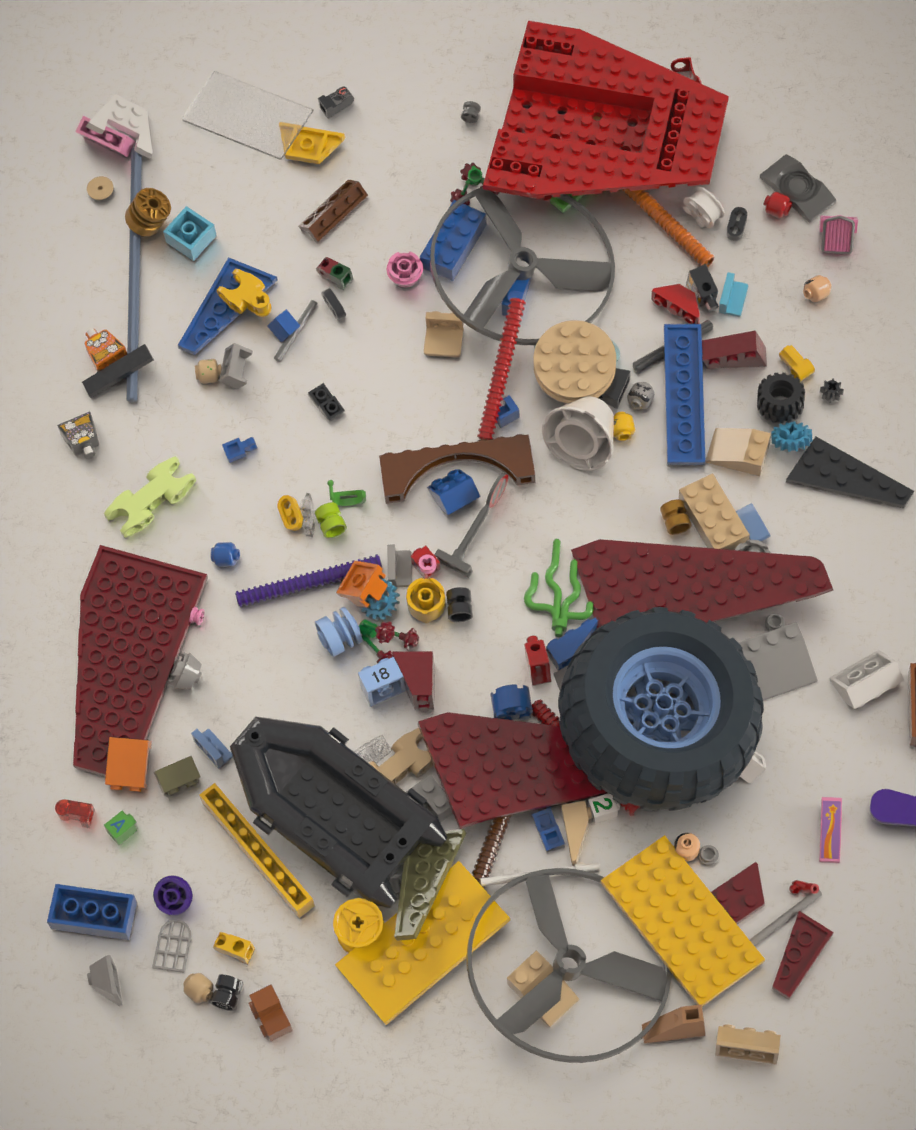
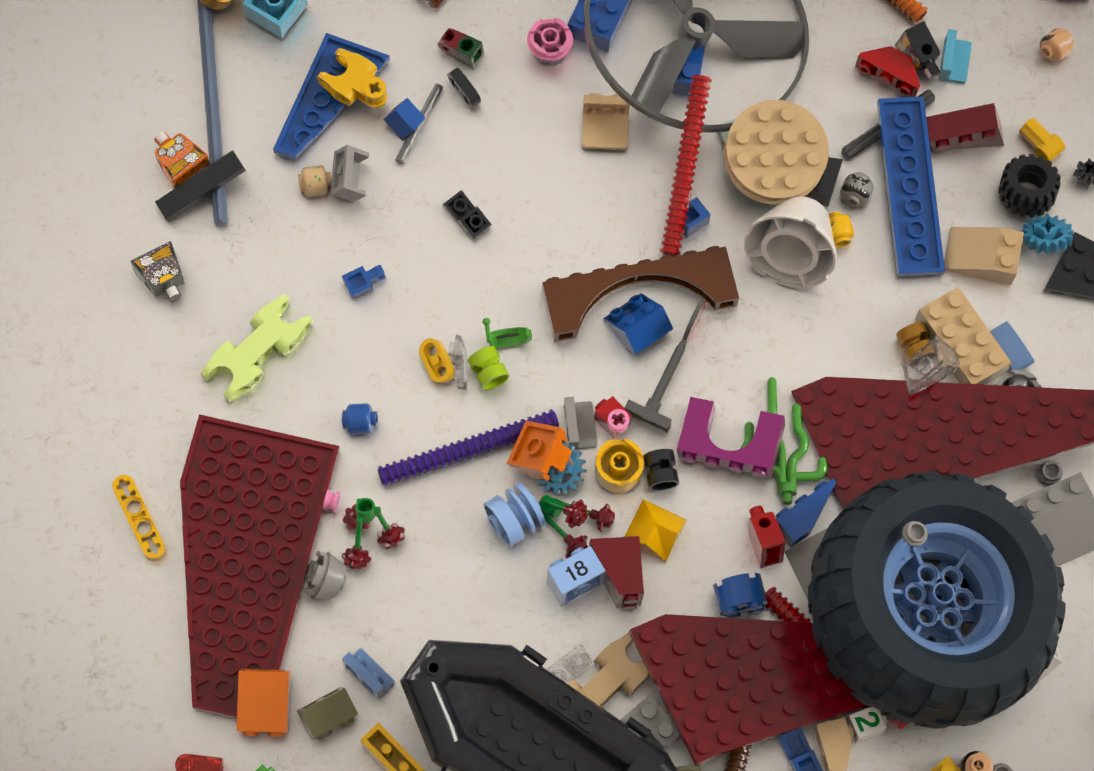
camera: 15 degrees left, 5 degrees up
none -> yellow beam [112,475,166,561]
none -> dark red plant [341,498,405,569]
none -> yellow slope [624,499,687,563]
none -> magenta arch [677,397,785,478]
none -> clear slope [902,336,960,395]
none -> light grey plate [902,521,928,547]

